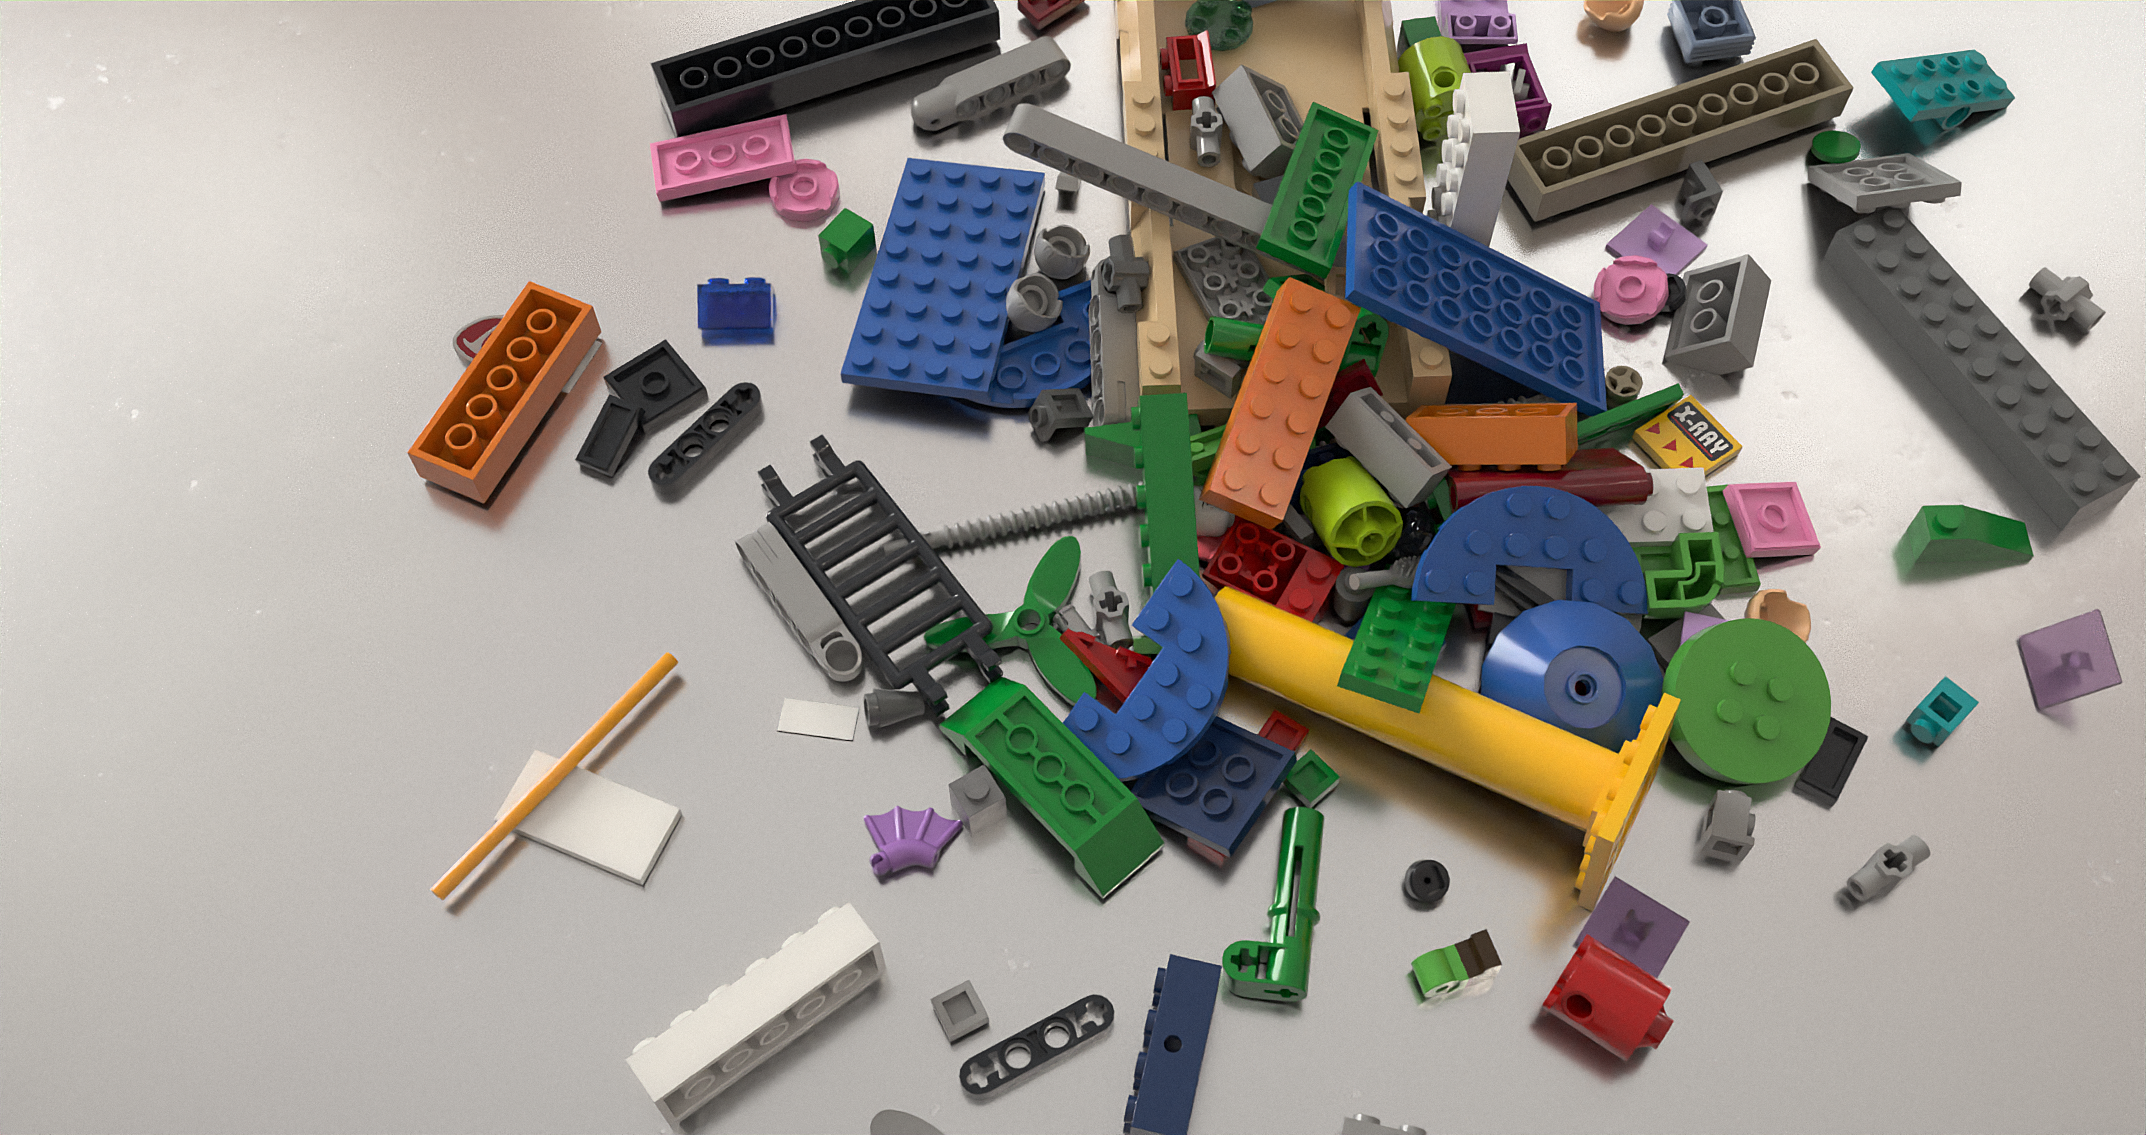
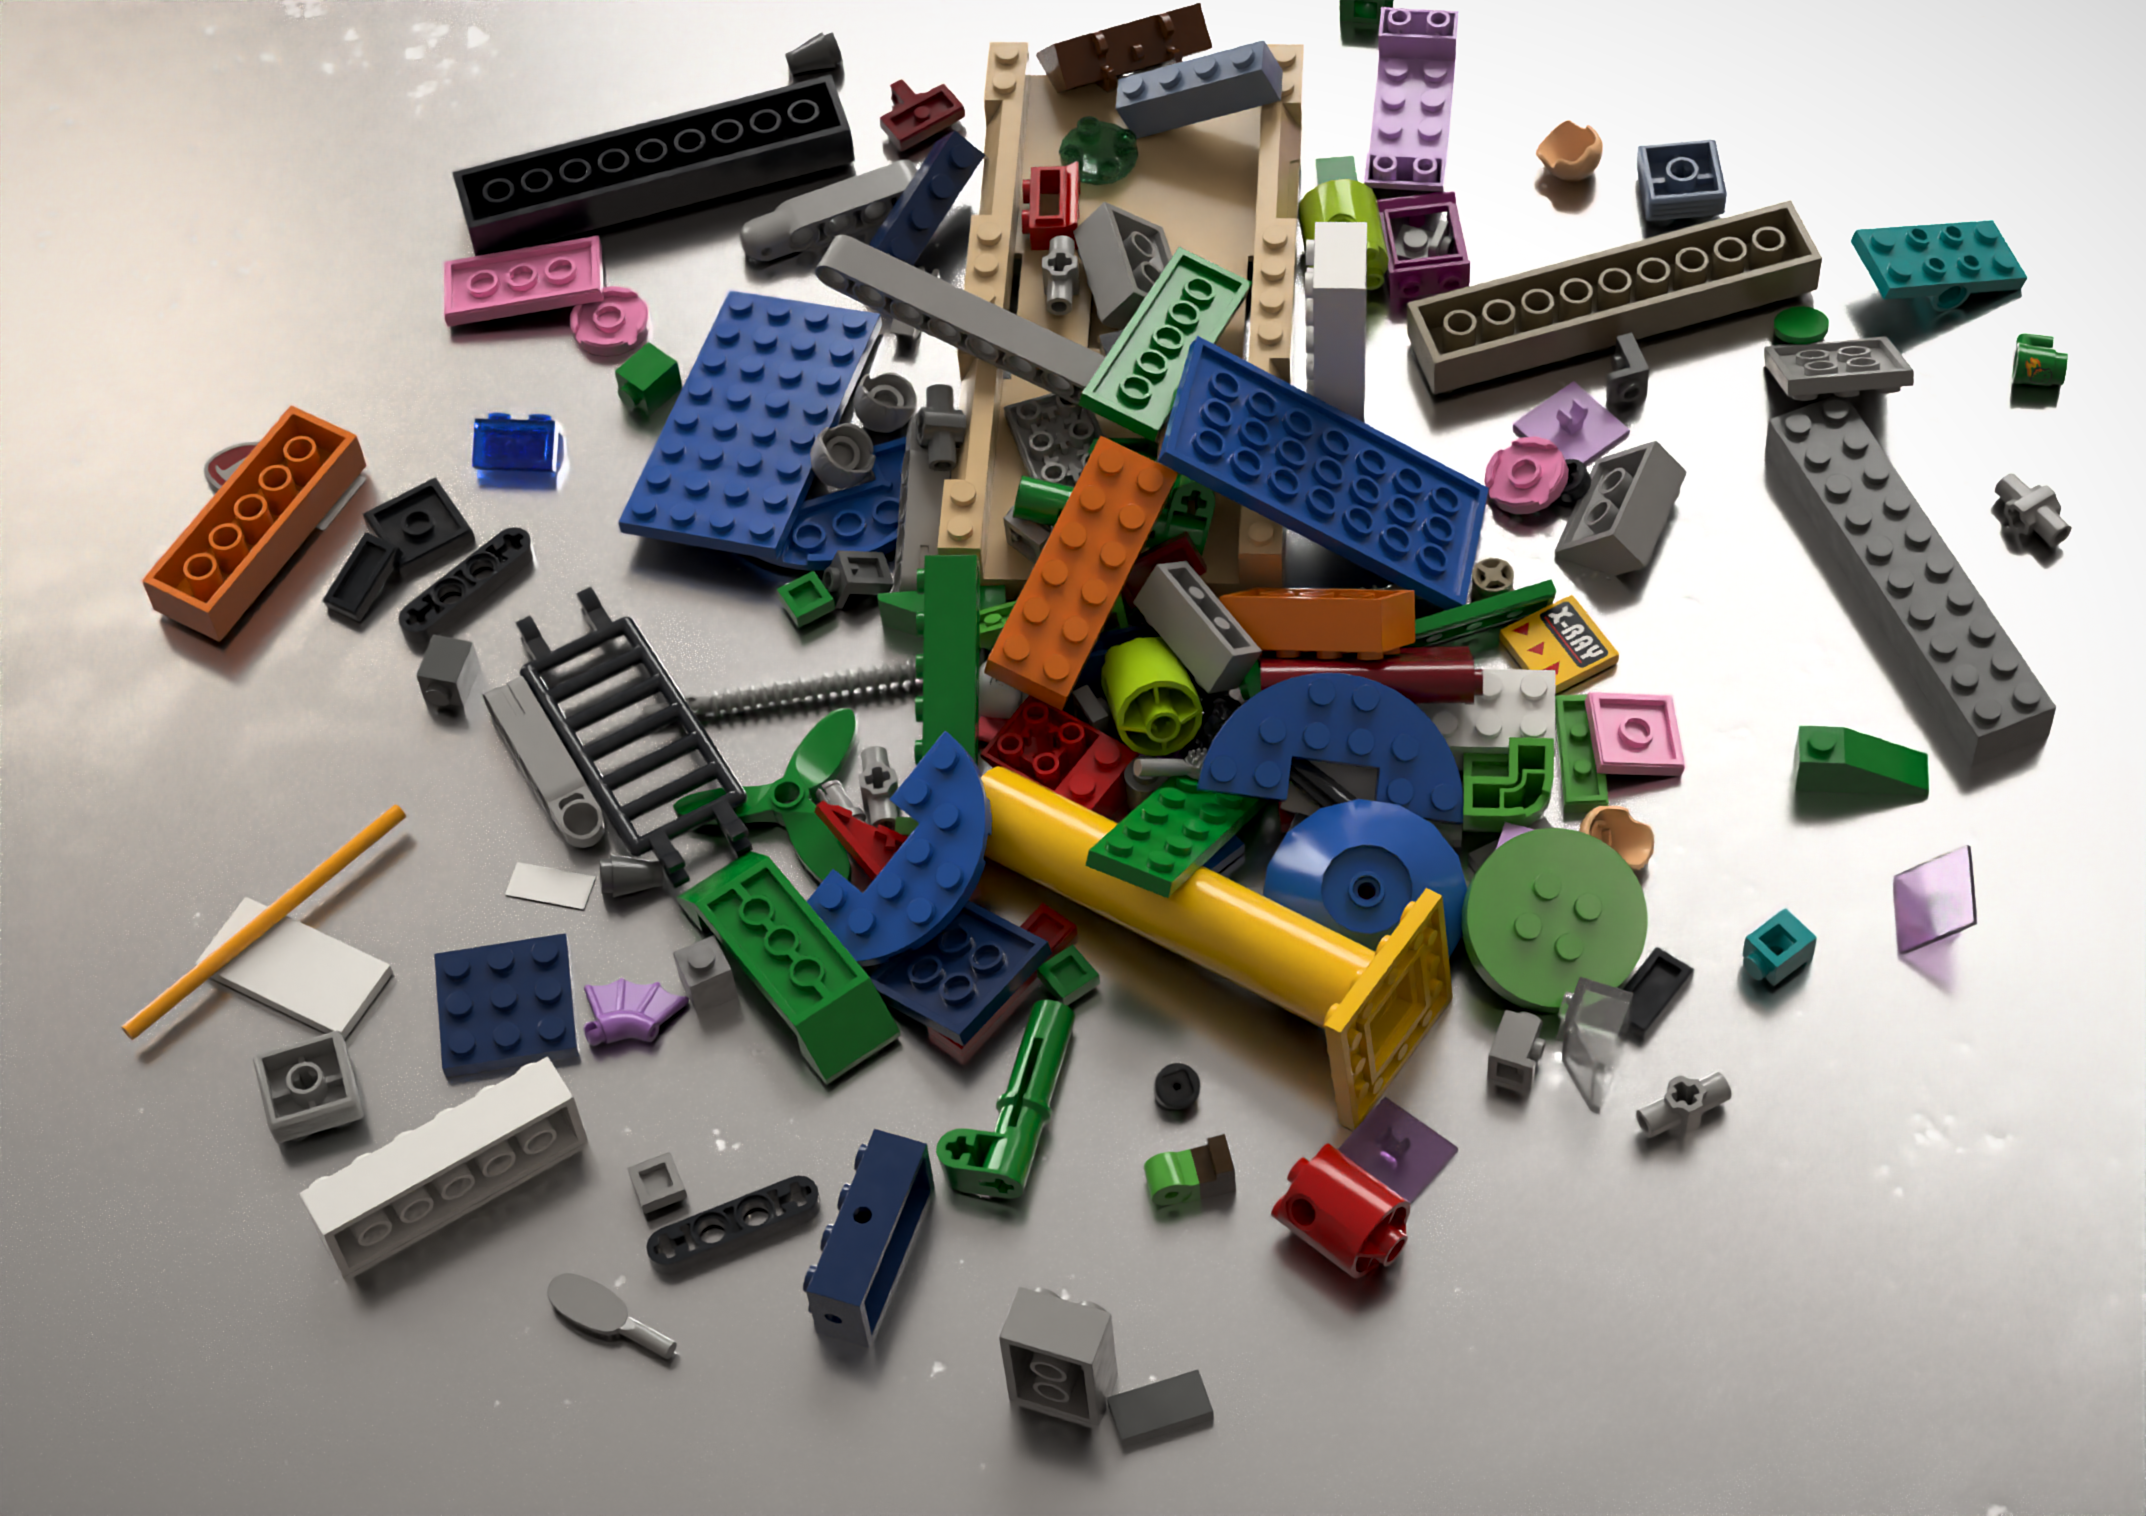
camera: 10 degrees right, 5 degrees down
none -> light grey brick [253,1031,364,1143]
none -> dark grey brick [416,635,481,707]
none -> dark blue plate [434,933,580,1077]
none -> green plate [777,571,835,628]
none -> dark blue brick [869,130,985,266]
none -> clear slope [1556,977,1633,1115]
none -> green piece [2011,333,2068,387]

